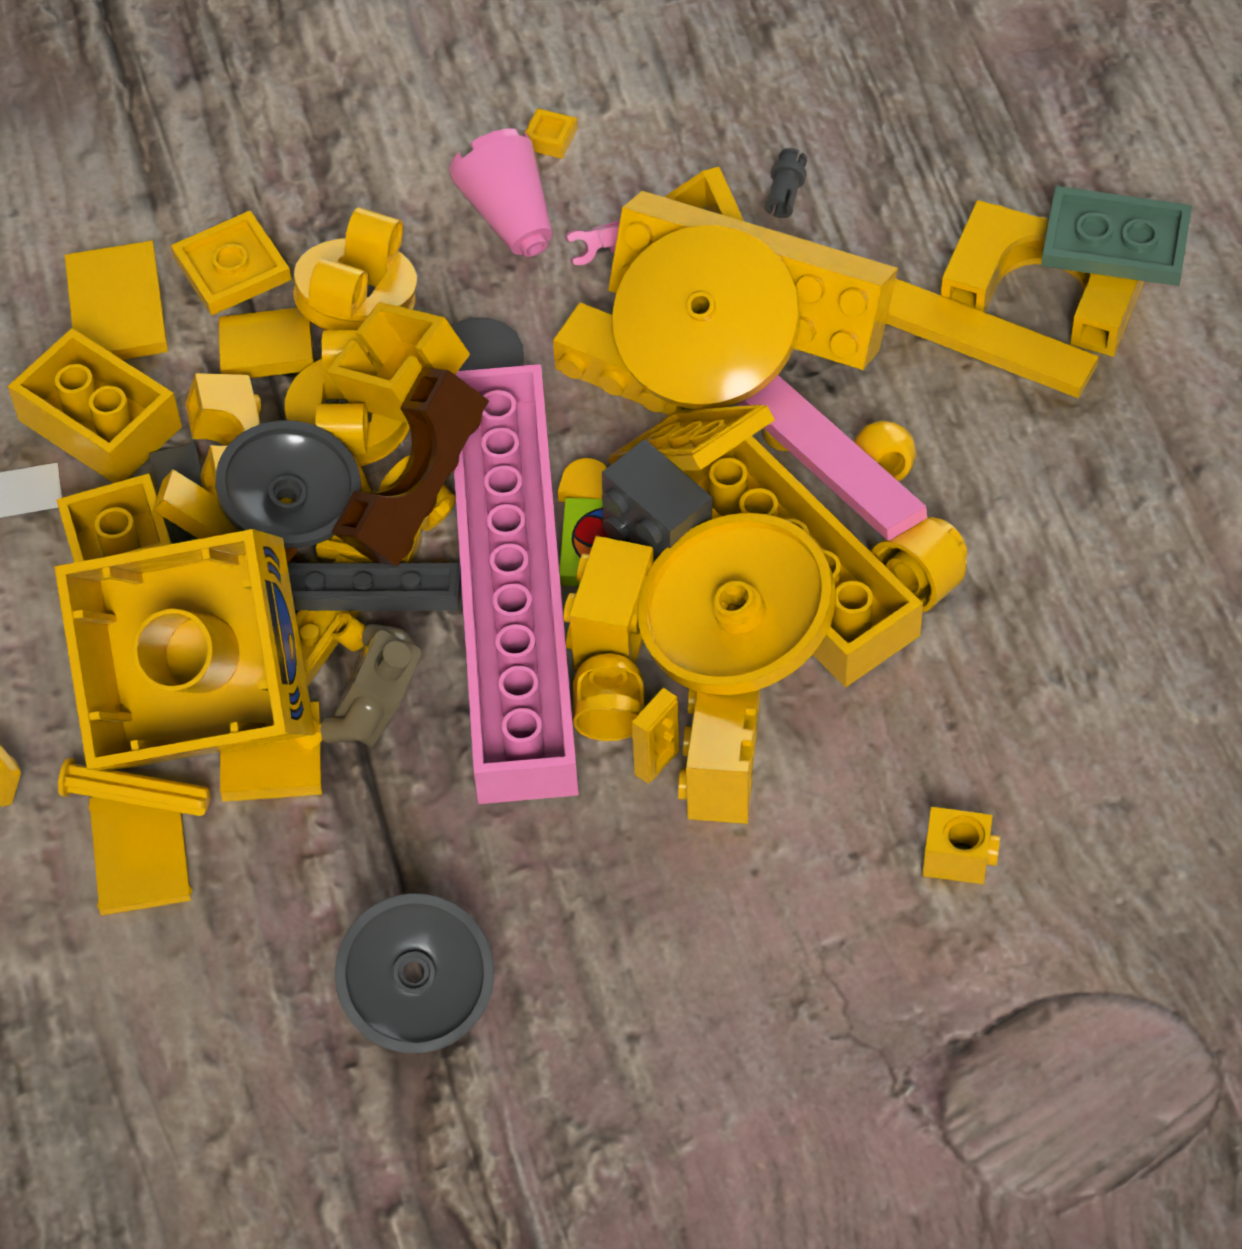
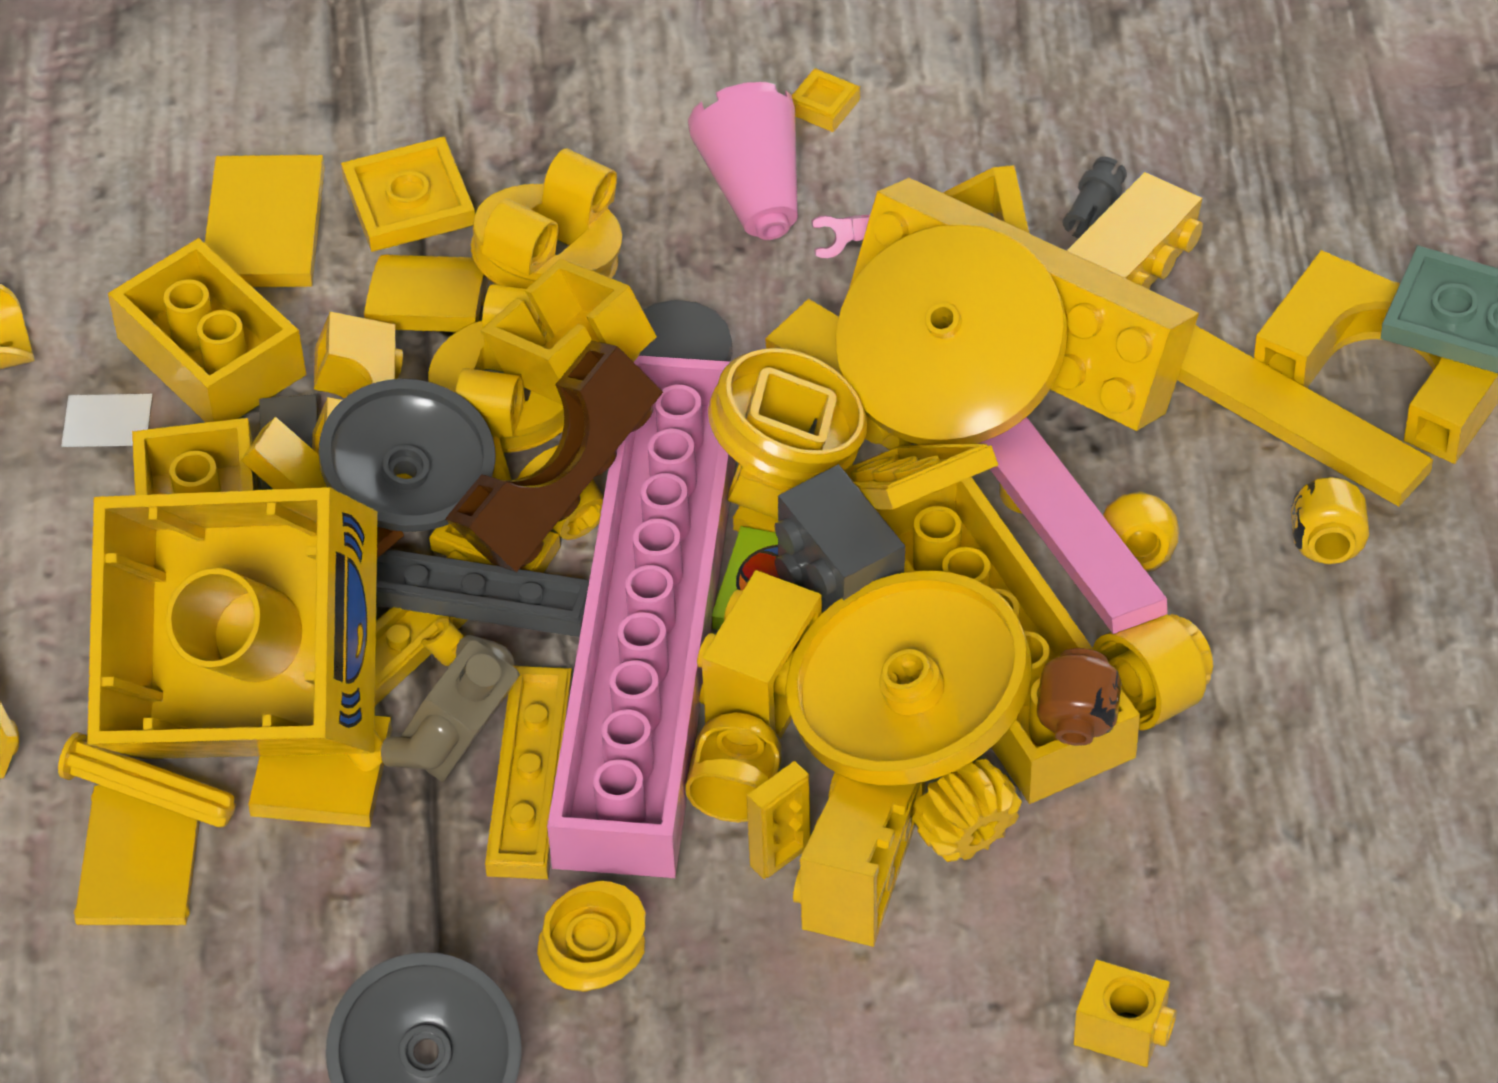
camera: 10 degrees right, 5 degrees down
none -> yellow tile [485,666,573,880]
none -> yellow piece [537,881,645,992]
none -> yellow piece [708,348,867,519]
none -> yellow gear [912,758,1022,862]
none -> dark orange head [1036,648,1122,746]
none -> yellow brick [1067,172,1203,289]
none -> yellow head [1291,477,1370,564]

